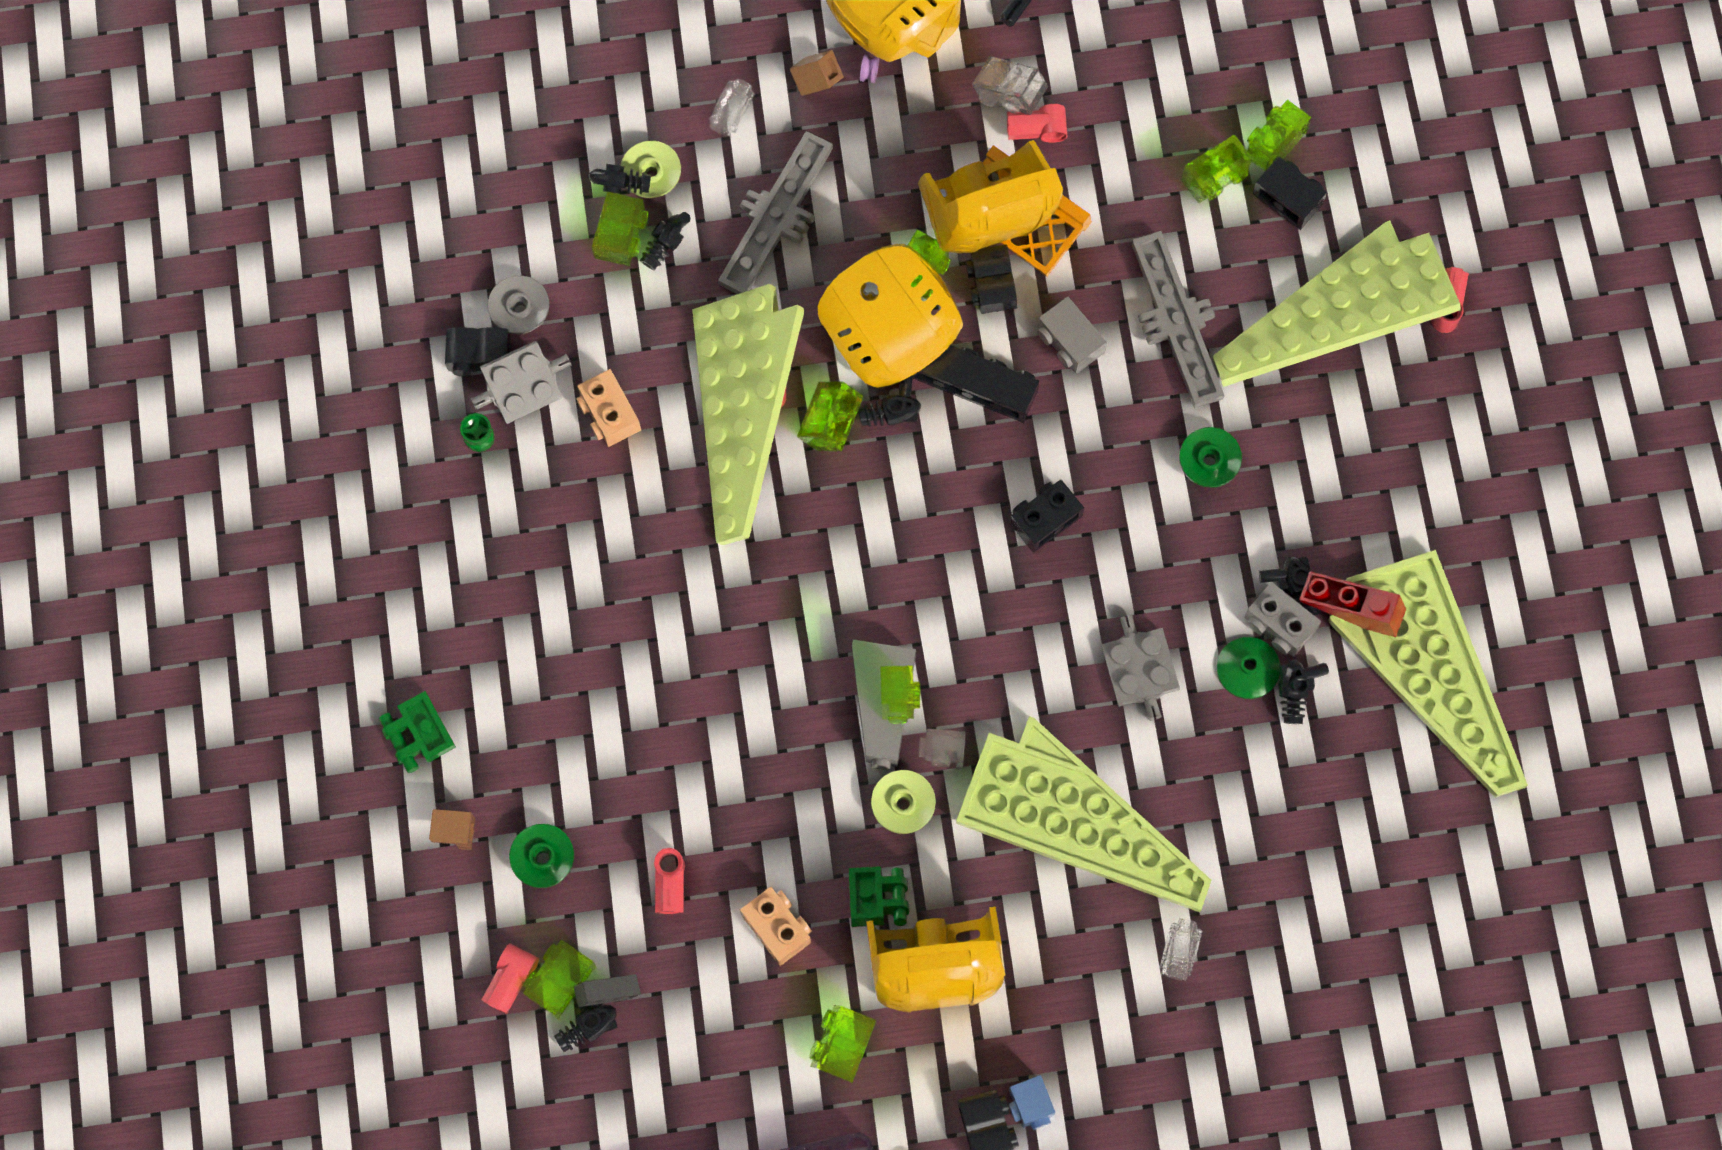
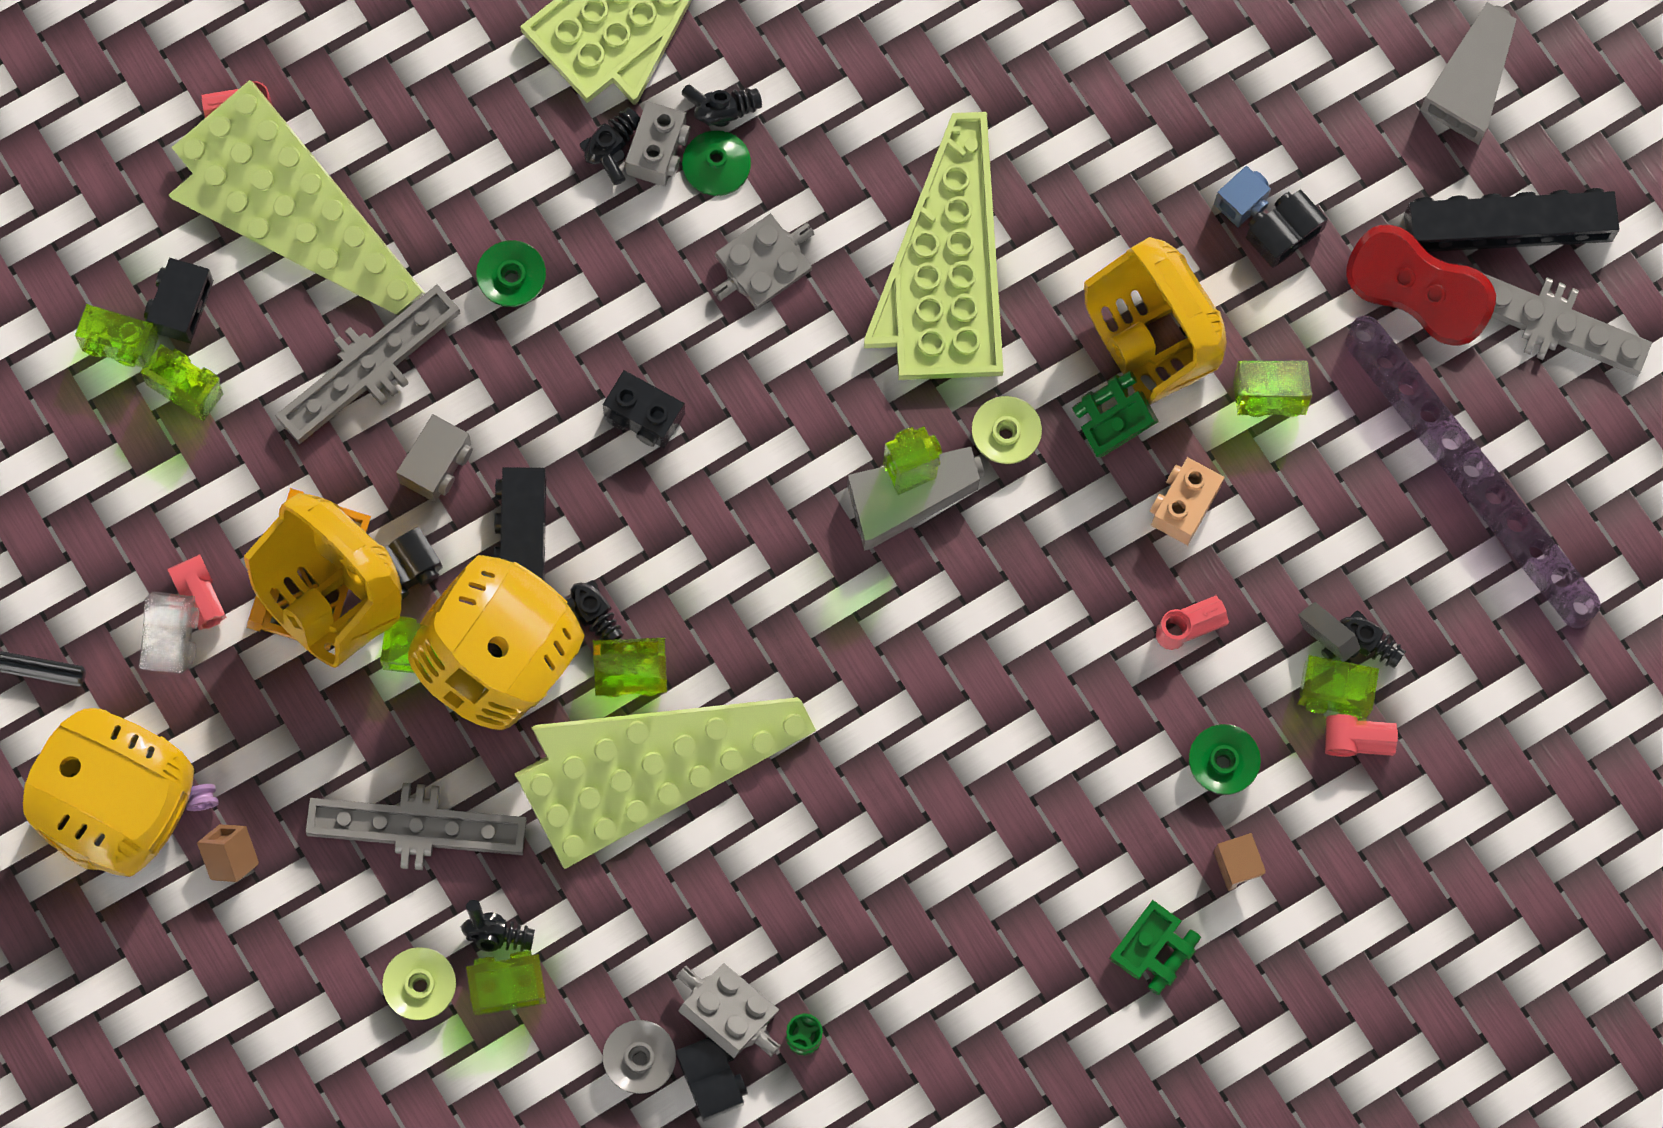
camera: 120 degrees left, 0 degrees up
light nougat brick [576,369,641,447] -> none
black piece [589,164,651,194] -> none
clear head [709,79,754,136] -> none
clear brick [919,729,966,770] -> none
clear head [1160,918,1203,981] -> none
red slope [1299,571,1406,637] -> none

